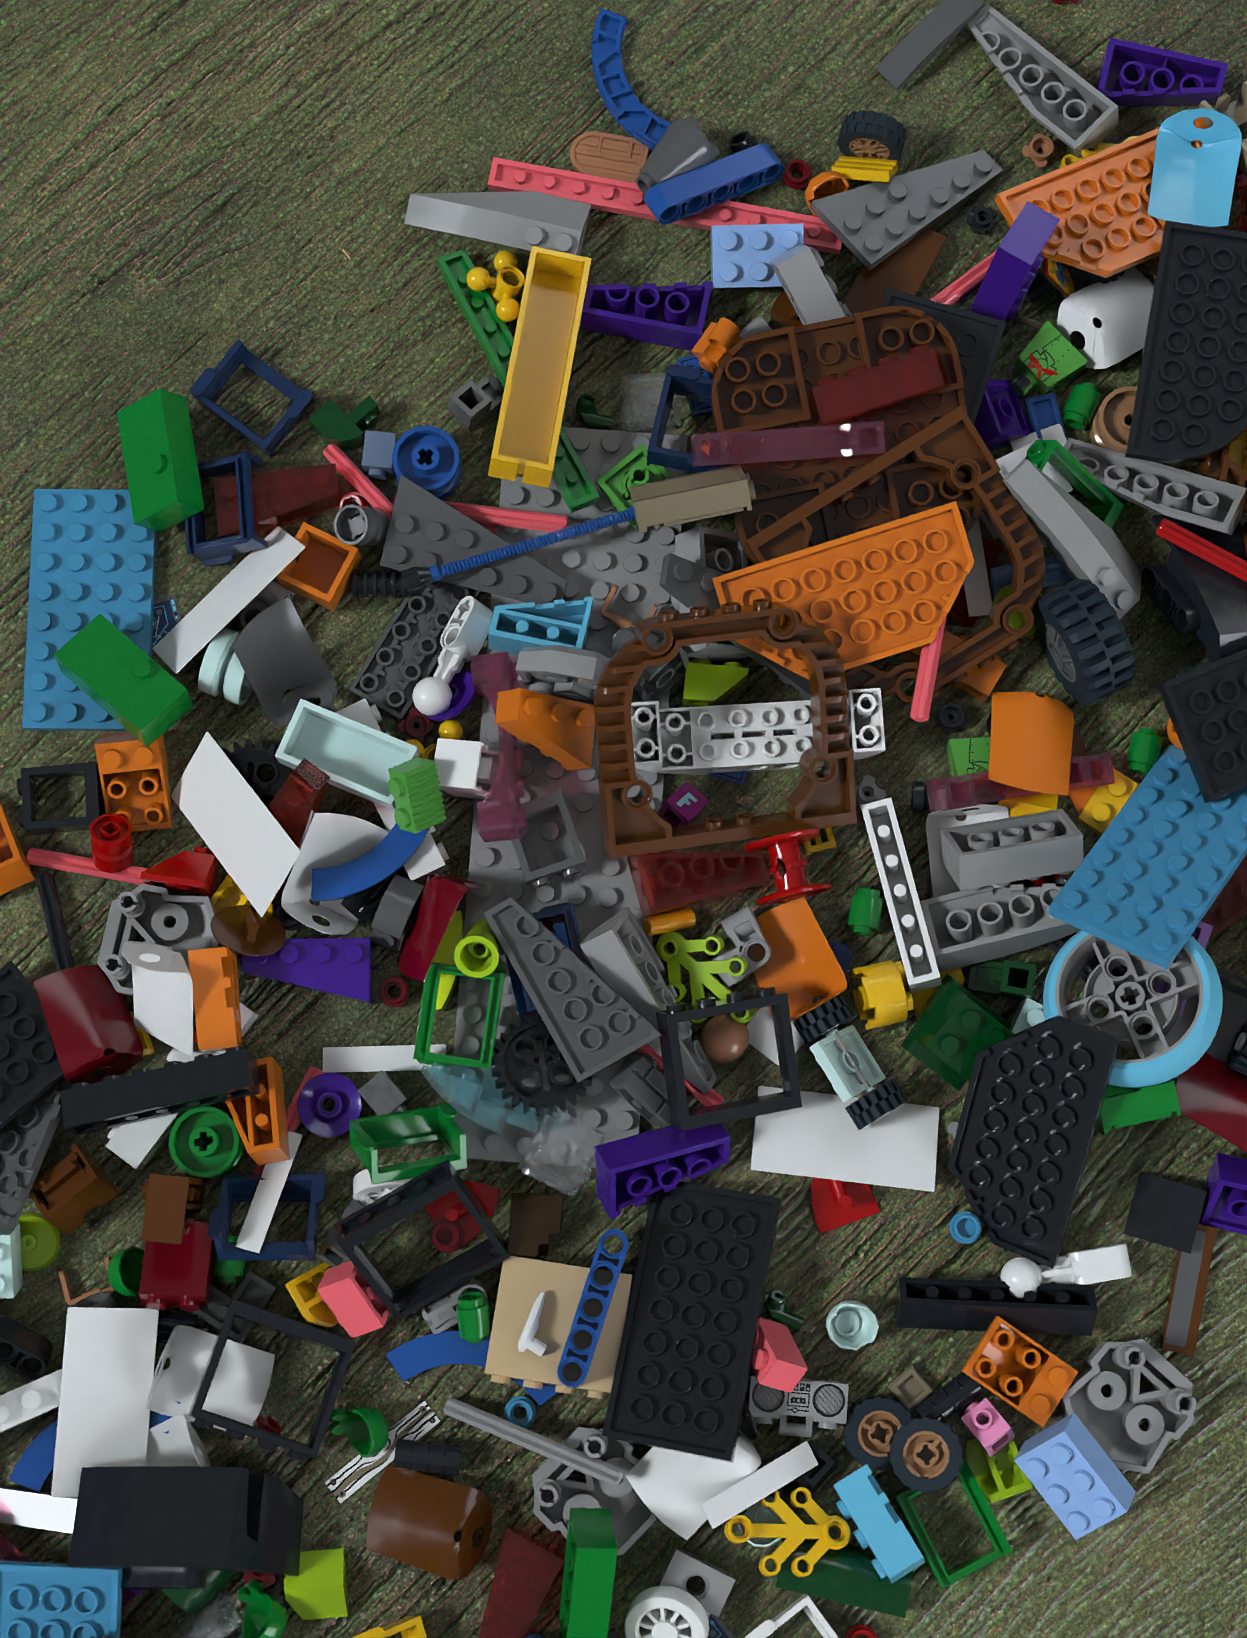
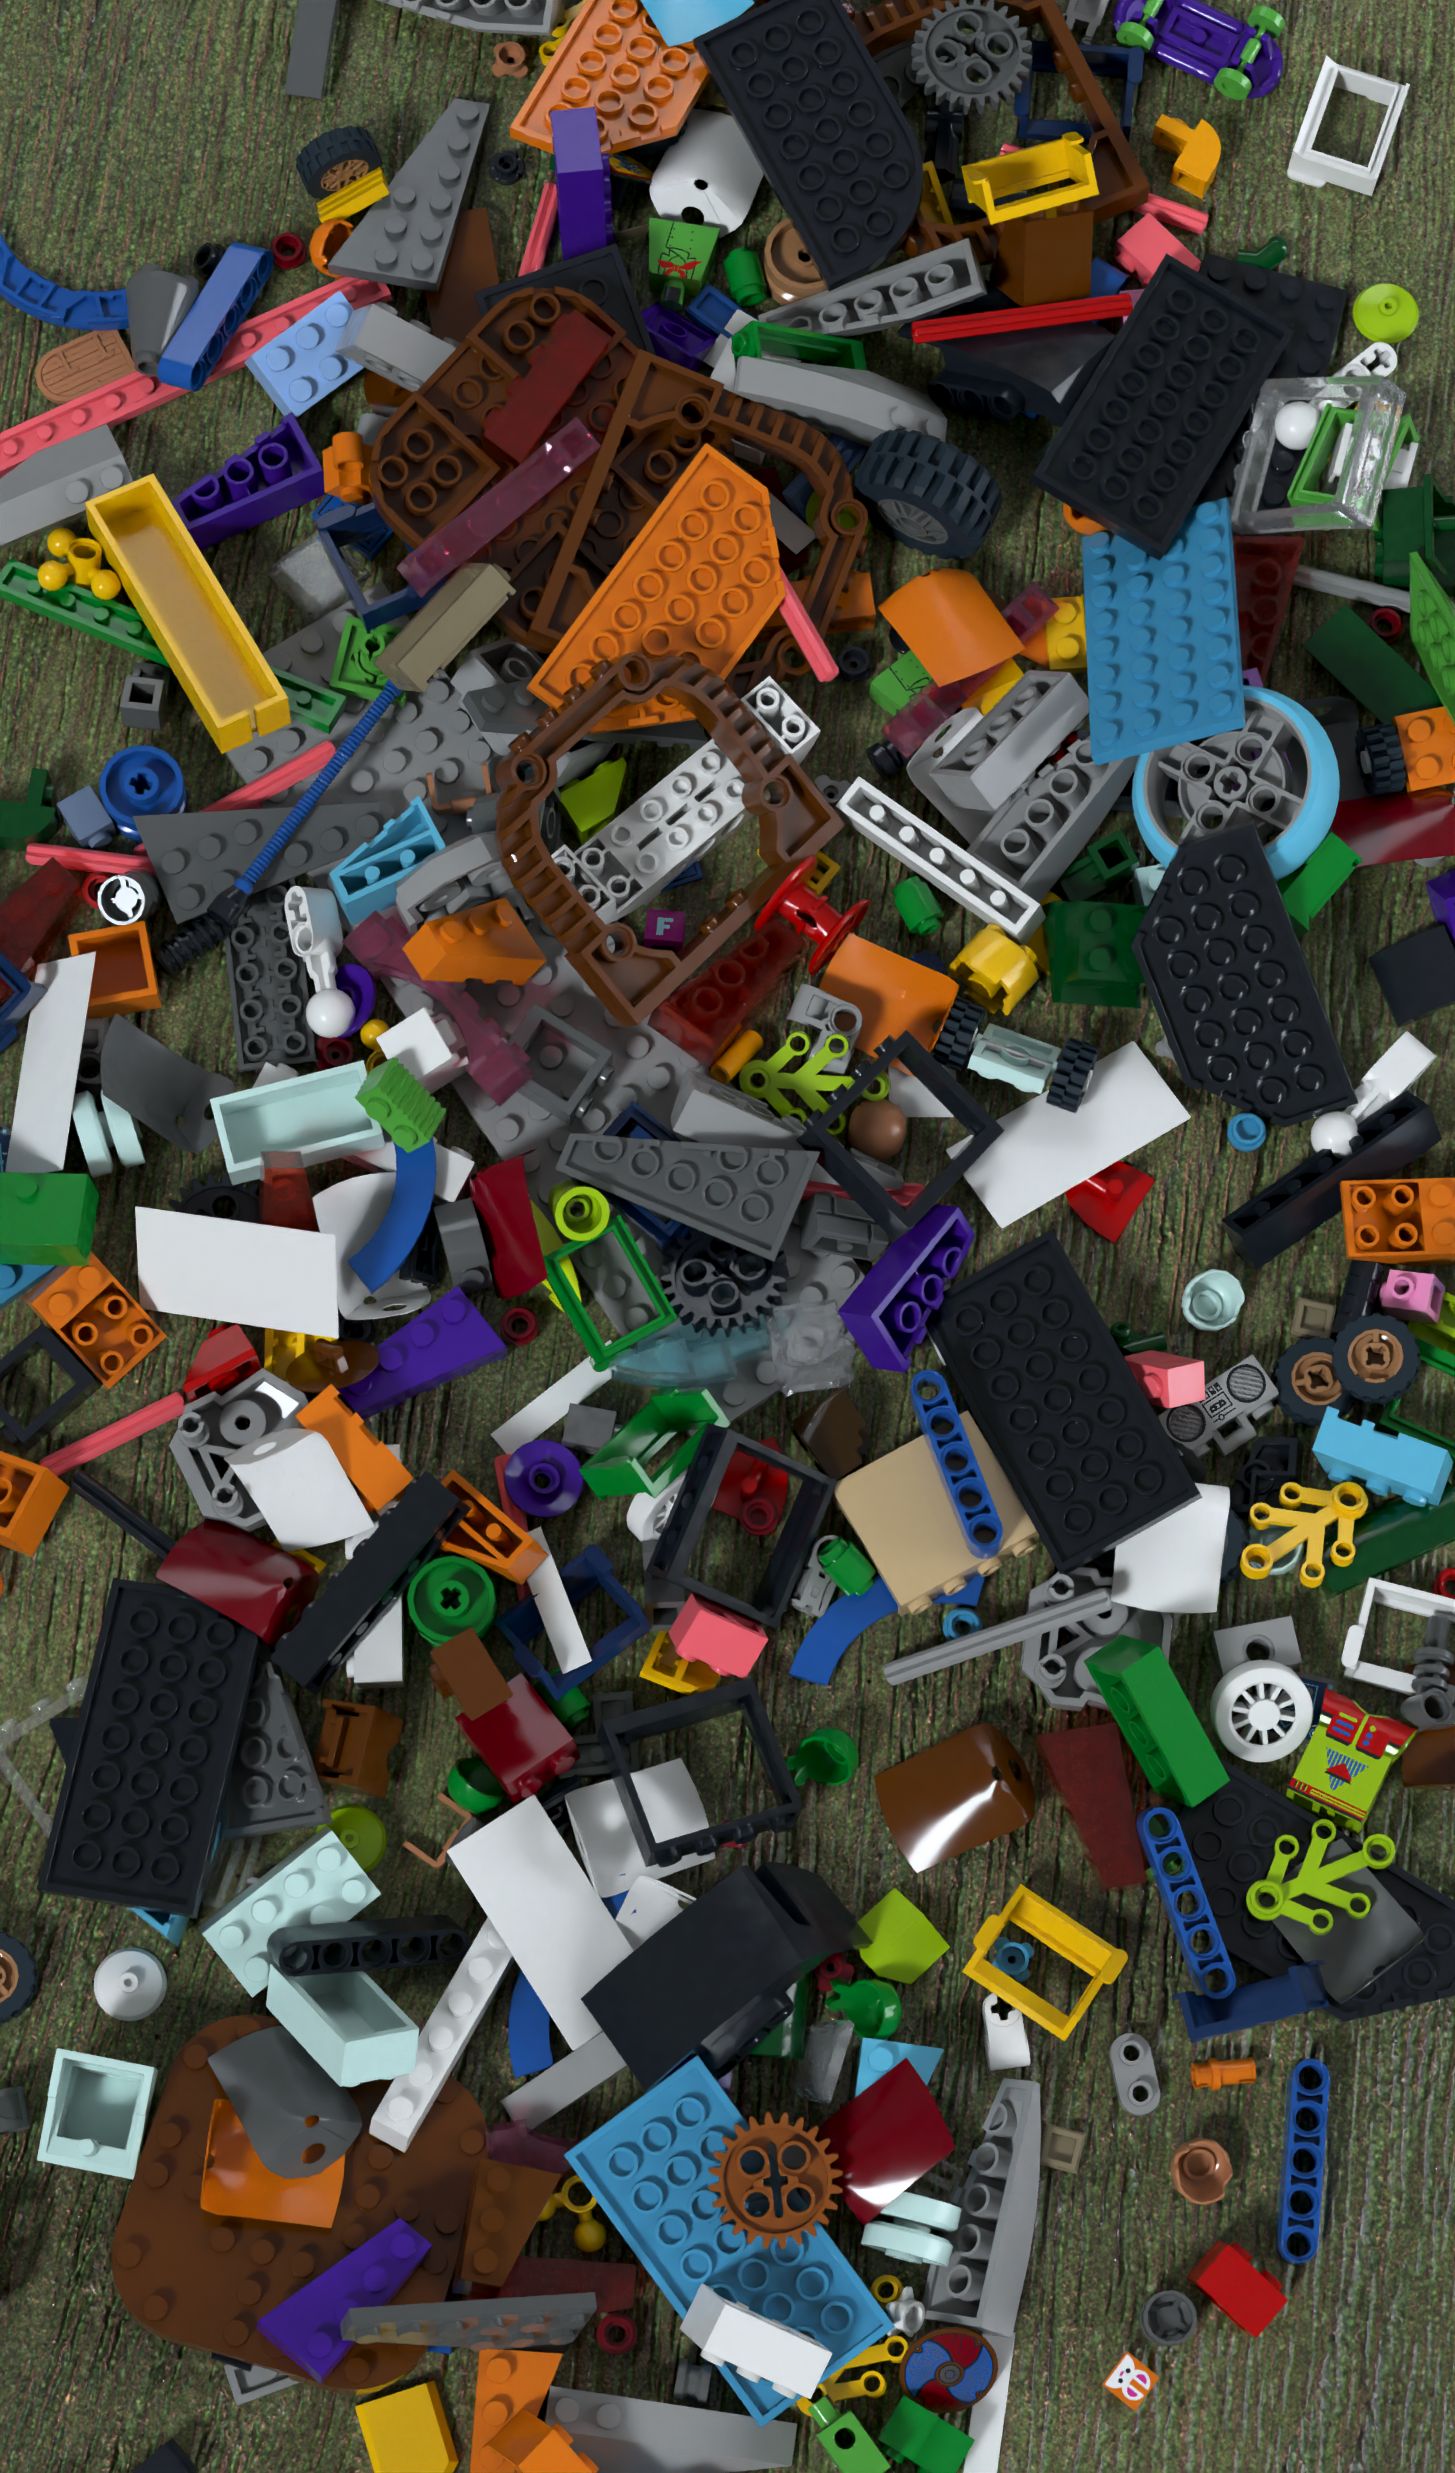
camera: 40 degrees left, 5 degrees down
red wheel [90,813,134,873] -> none
sticker [325,1401,440,1503] -> none
black axle [393,1439,462,1476] -> none
white bar [518,1292,547,1357] -> none
dark green arm [576,394,614,430] -> none
white sticker [701,1441,819,1529] -> none
green brick [1126,728,1163,775] -> none

